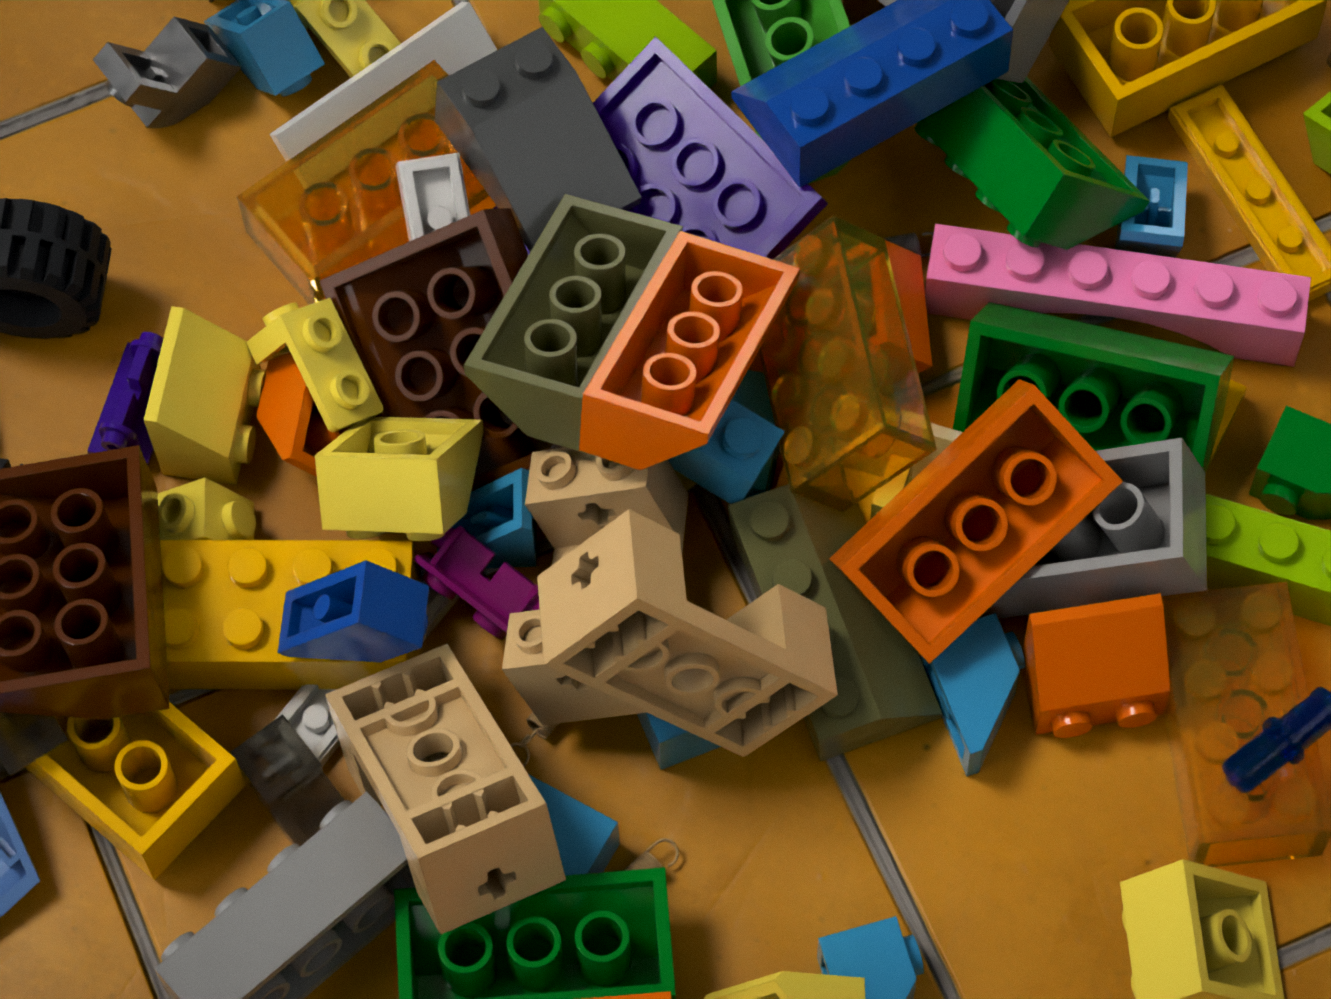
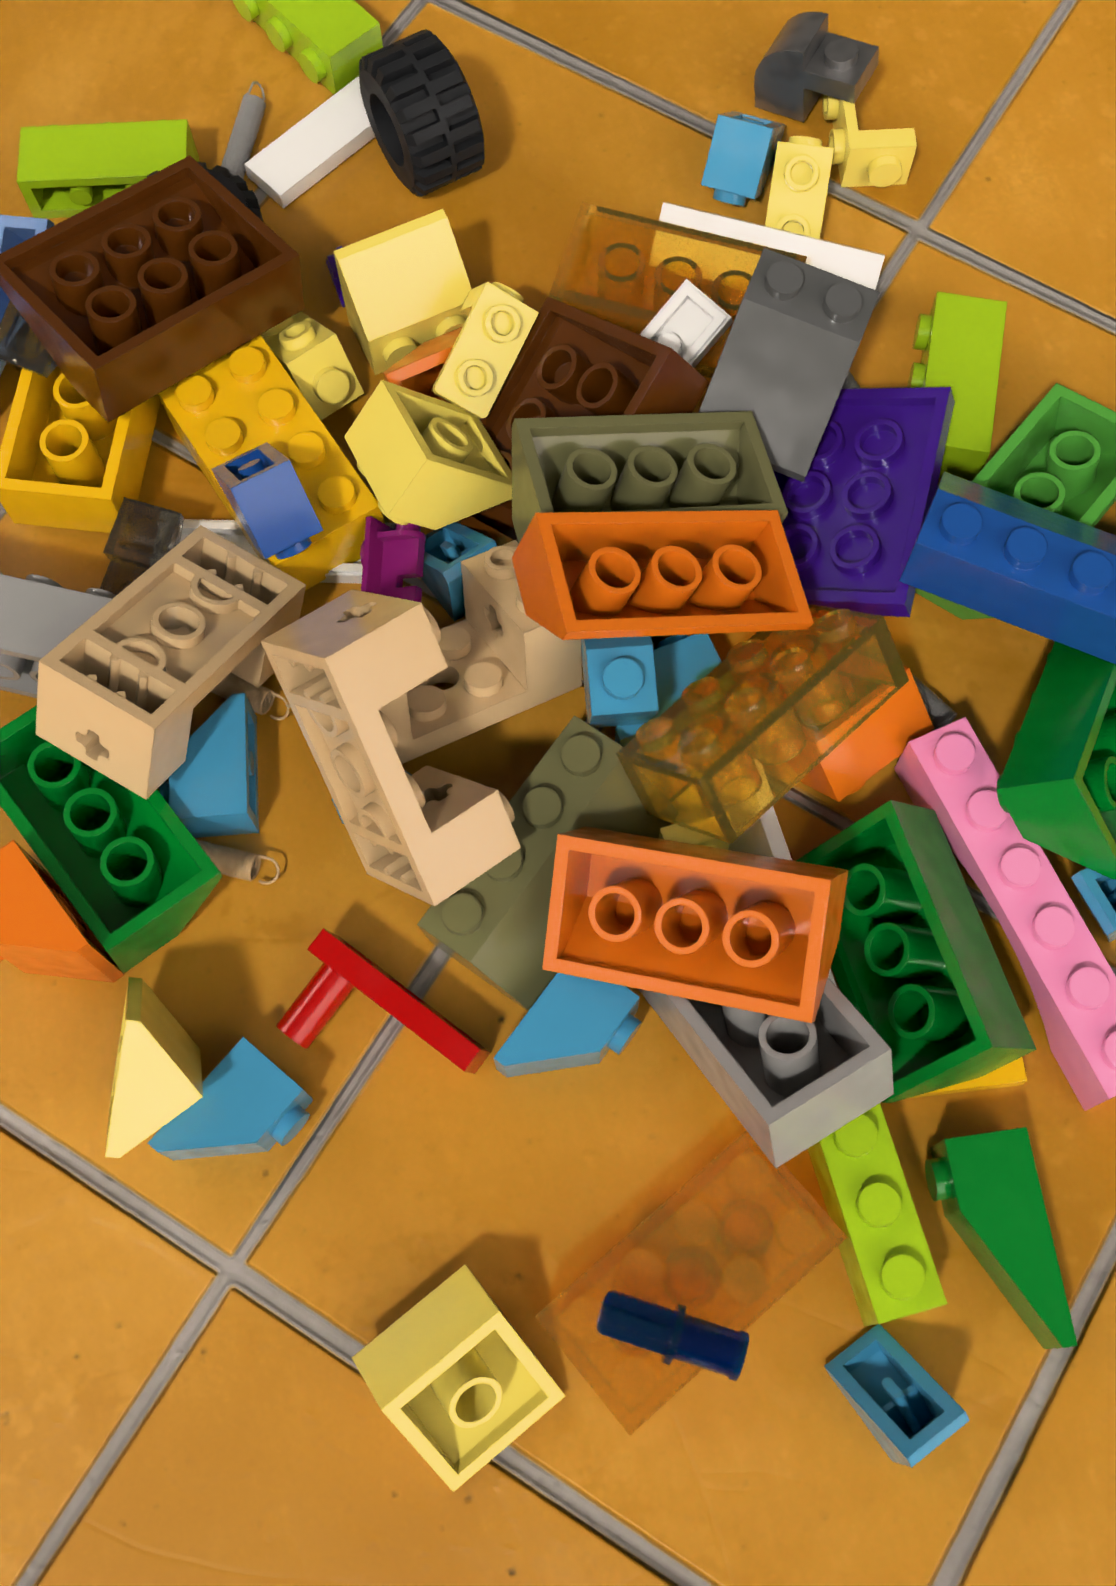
camera: 55 degrees right, 5 degrees up
flat silver brick [93,16,241,128] -> none
orange slope [1021,593,1171,738] -> none
none -> red piece [276,928,491,1074]

